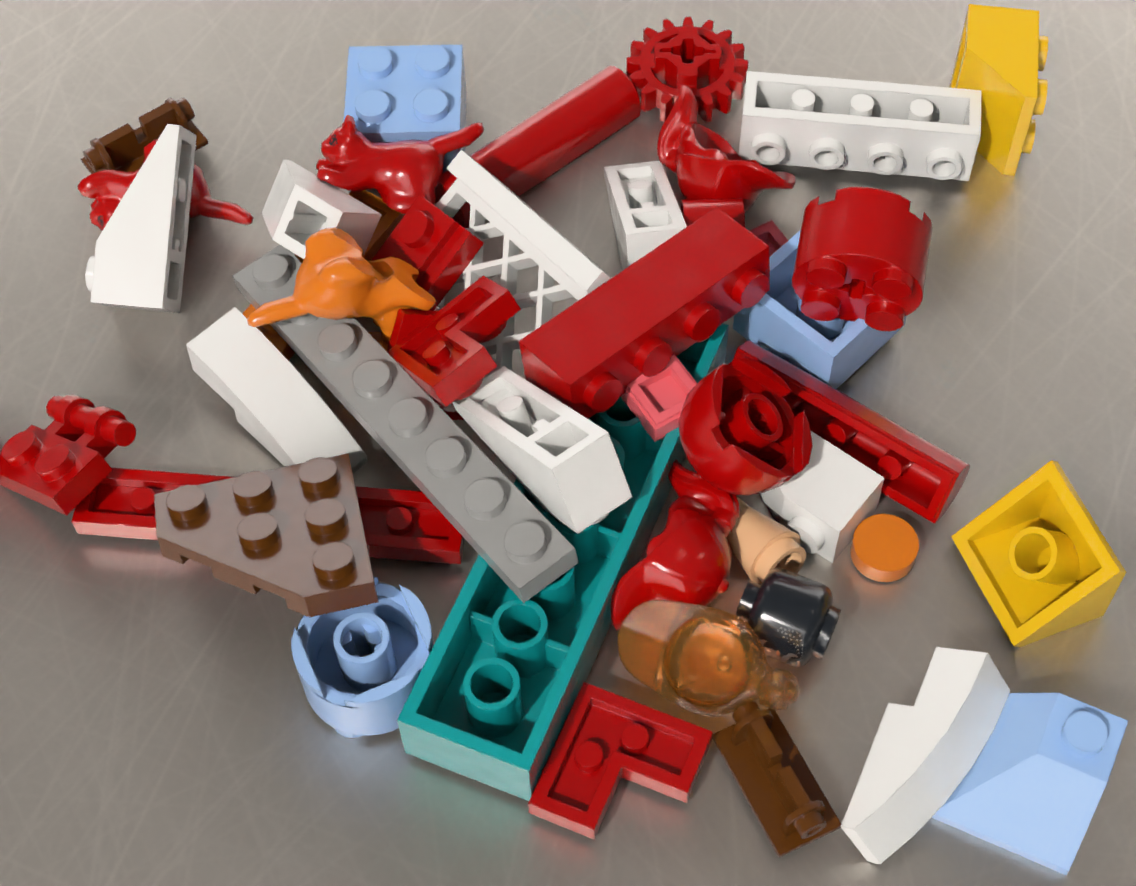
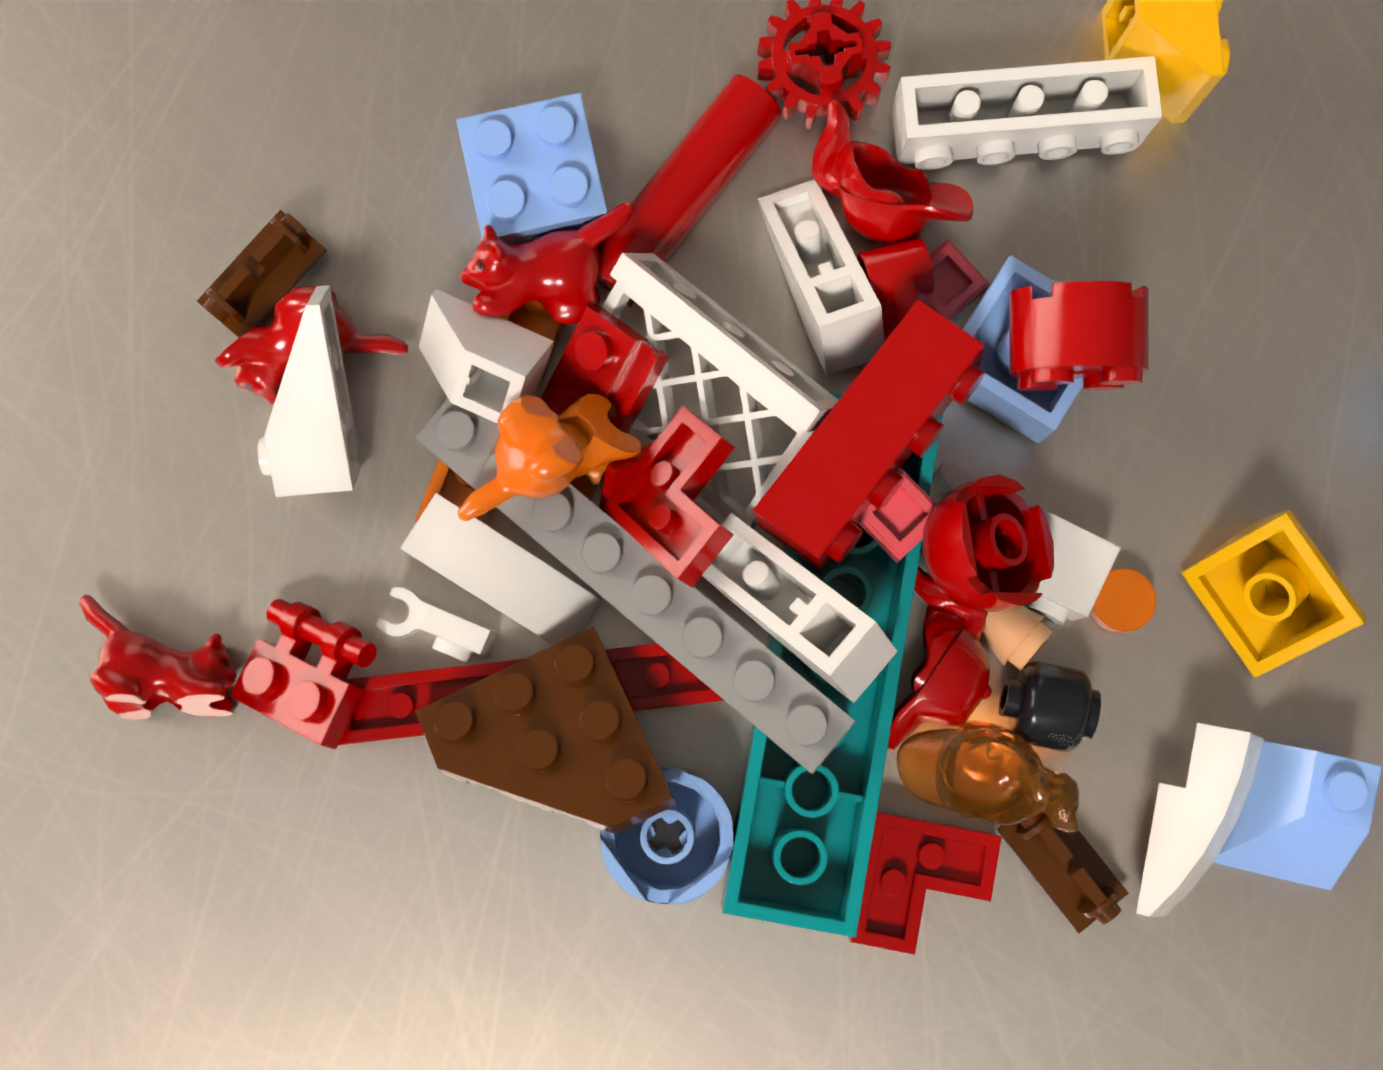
camera: 15 degrees left, 25 degrees up
red brick [733,340,970,524] -> none
none -> white plate [376,587,498,662]

